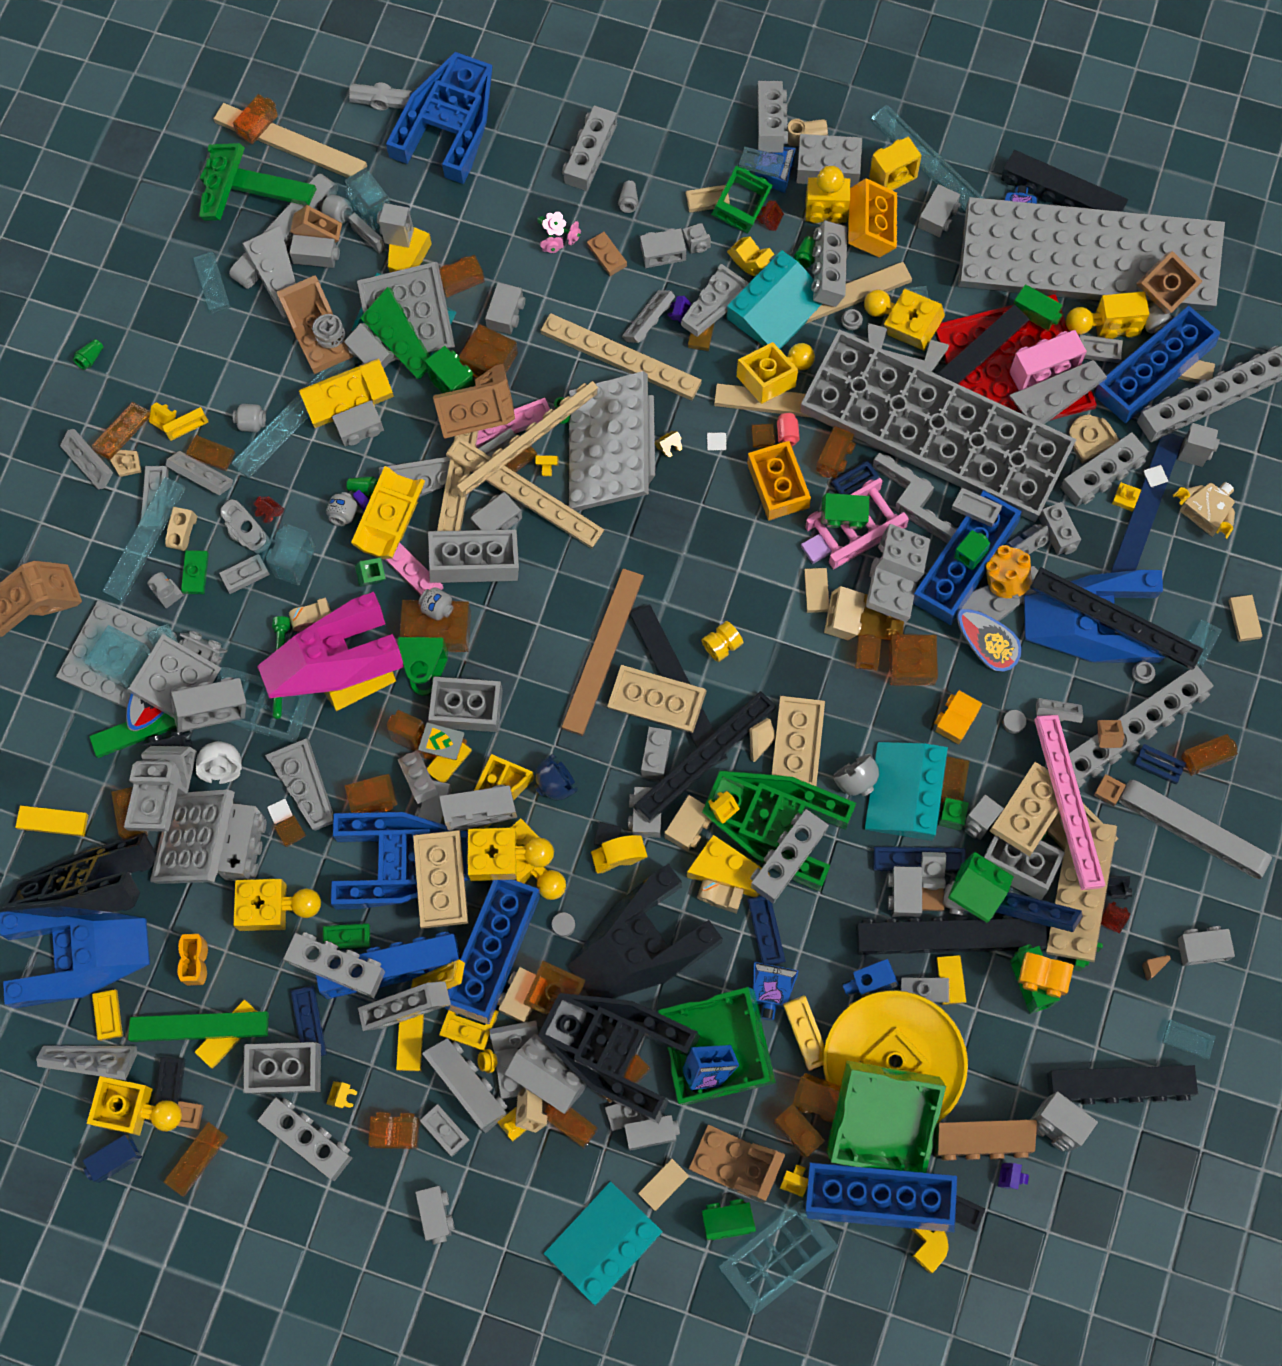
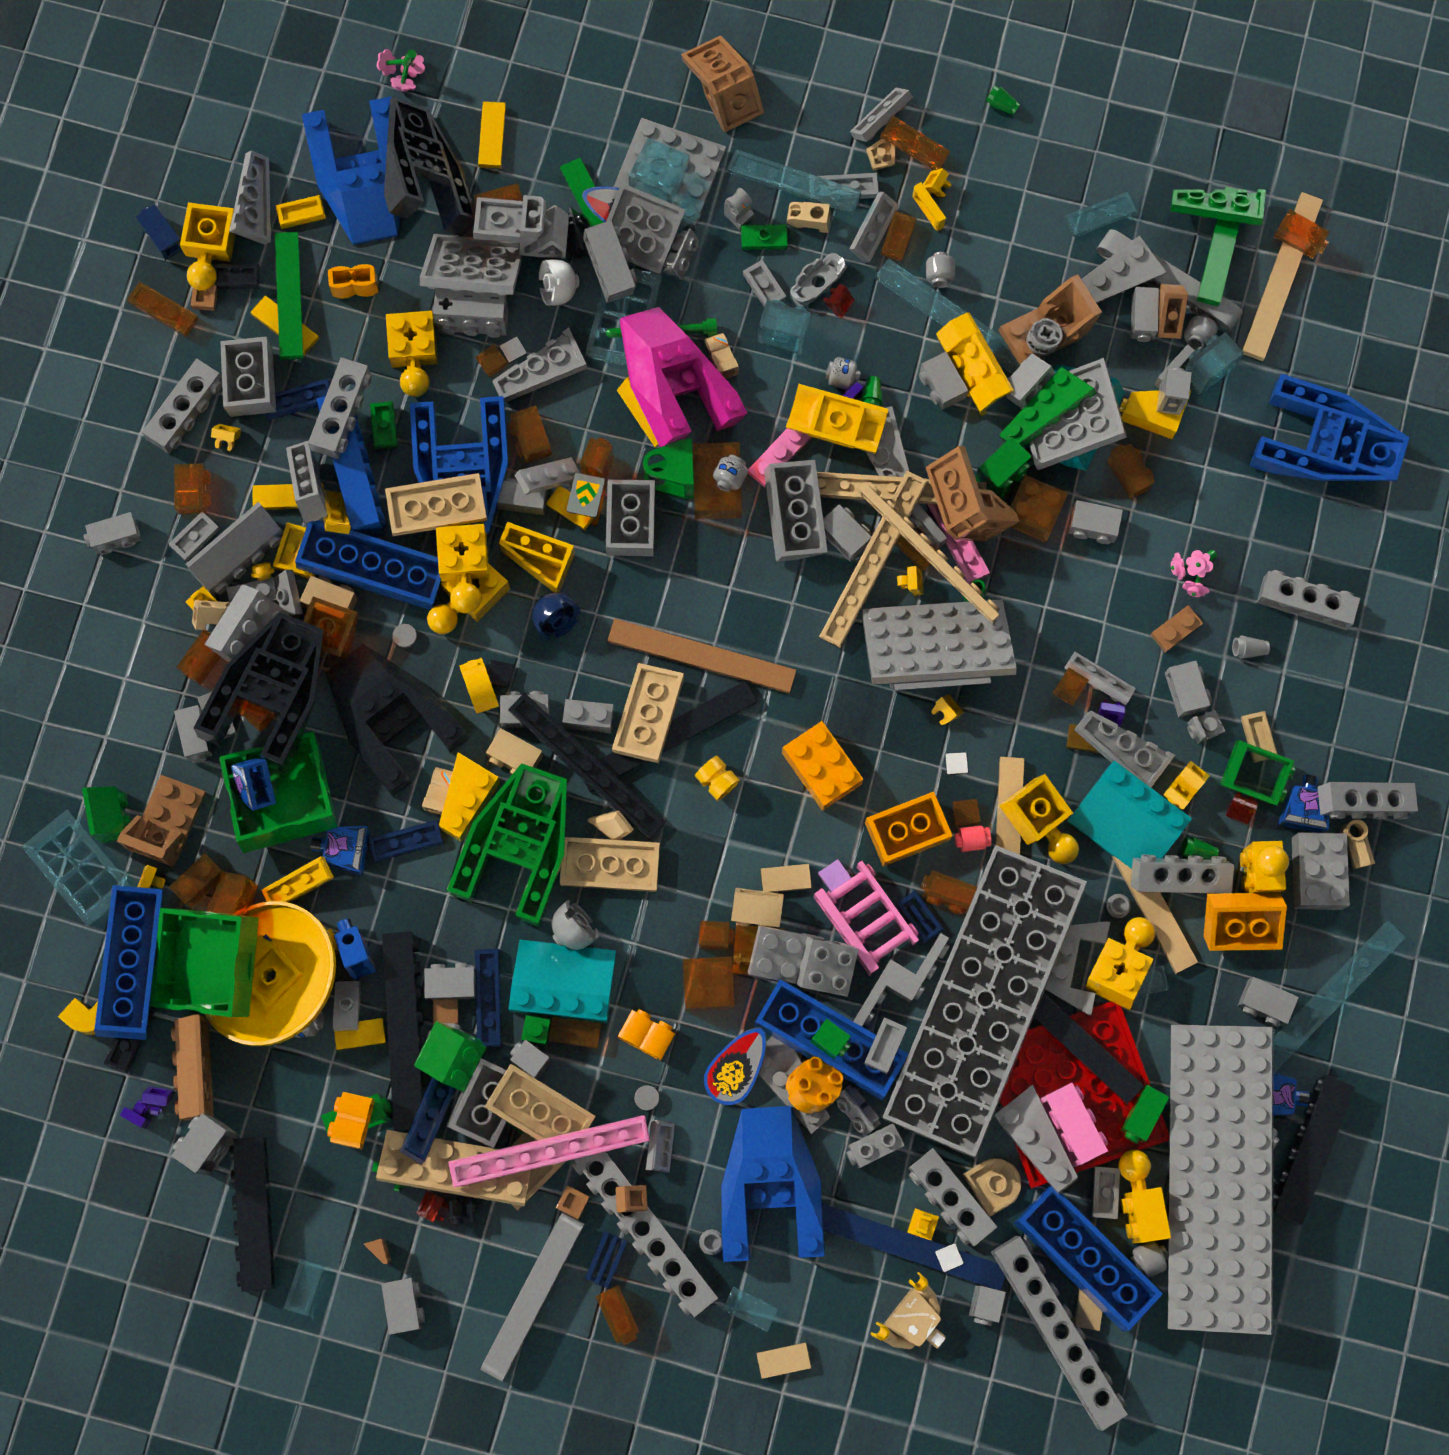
camera: 80 degrees right, 5 degrees up
light grey piece [349,83,412,110] -> none
green brick [355,557,386,587] -> none
light grey wedge [439,784,517,831] -> none
tan plate [541,313,702,401] -> none
teal slope [544,1181,663,1306] -> none
tan tile [638,1159,689,1211] -> none
yellow tile [708,791,740,824] -> none
clear light blue tile [739,147,784,178] -> none
light grey brick [750,809,829,904] -> none
green brick [821,493,869,529] -> none
yellow brick [869,136,922,191] -> none
light grey bracket [921,852,946,890] -> none
black tile [1029,567,1204,670] -> none
medium nougat brick [1136,251,1203,314] -> none
none -> dark purple tile [120,1100,151,1129]
none -> light orange brick [782,721,863,811]
none -> clear orange brick [1052,667,1089,706]

